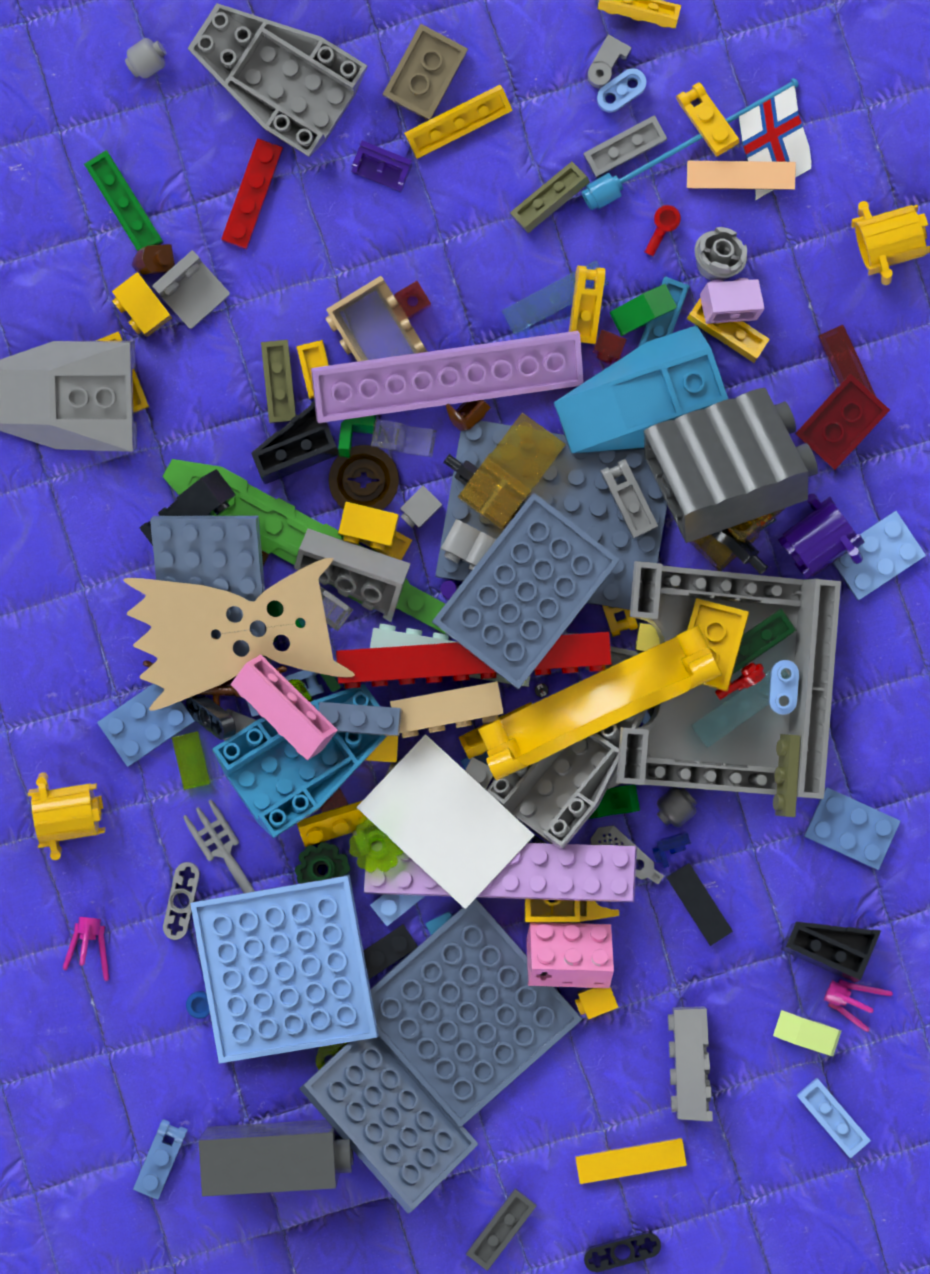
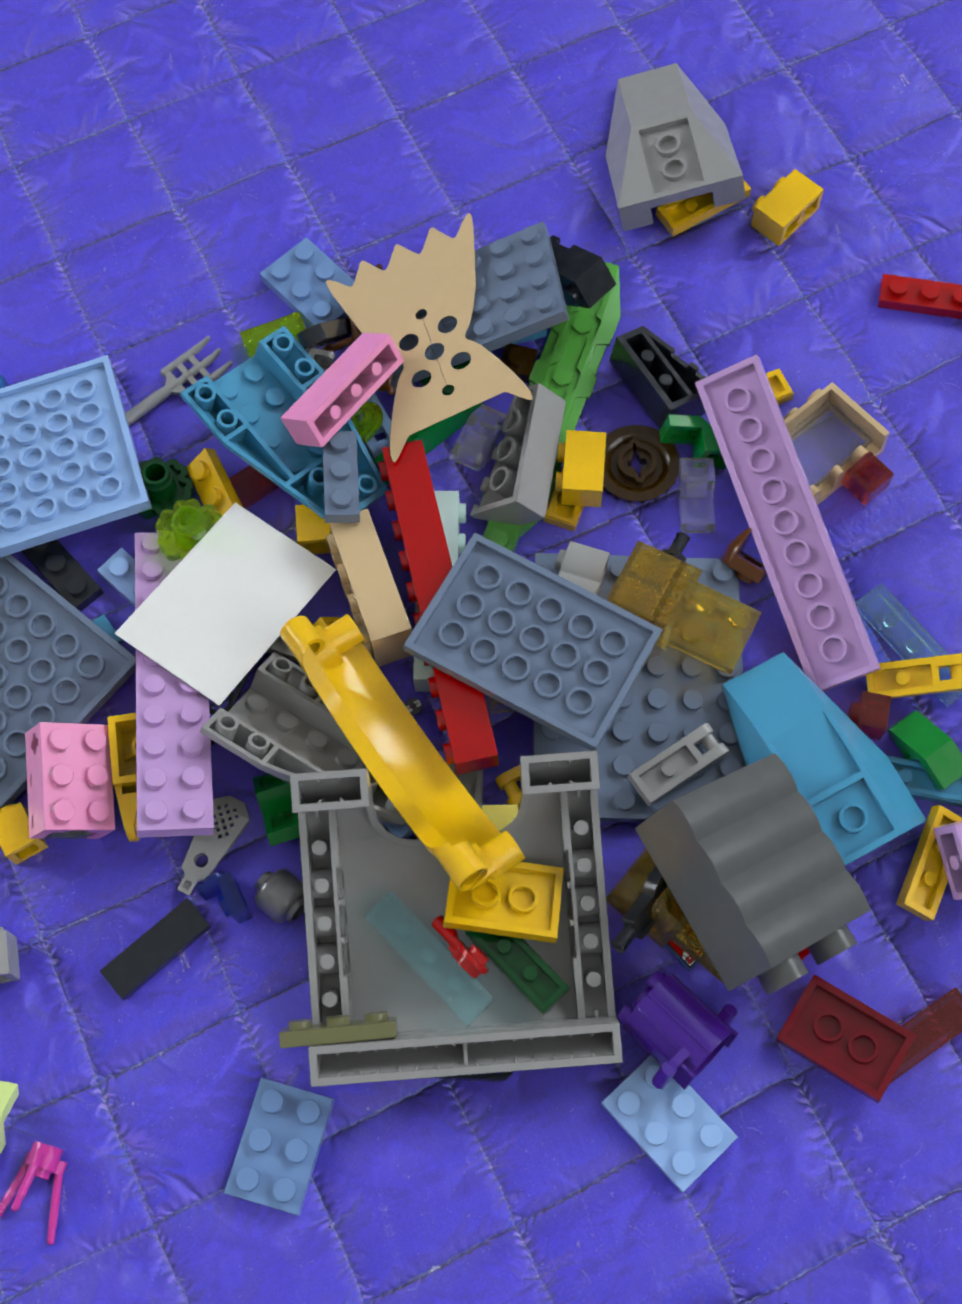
camera: 85 degrees right, 20 degrees down
yellow container [28,772,106,860] -> none
dark pink plant [63,917,109,981] -> none
green tile [84,150,164,251] -> none
reddish brown plate [132,244,175,275] -> none
light grey bracket [152,250,230,329] -> none
light grey beam [163,862,200,940] -> none
olive plate [261,340,296,424] -> none
light grey brick [400,485,442,529] -> none
light blue plate [769,660,799,715] -> none
black wedge [781,922,881,983] -> none

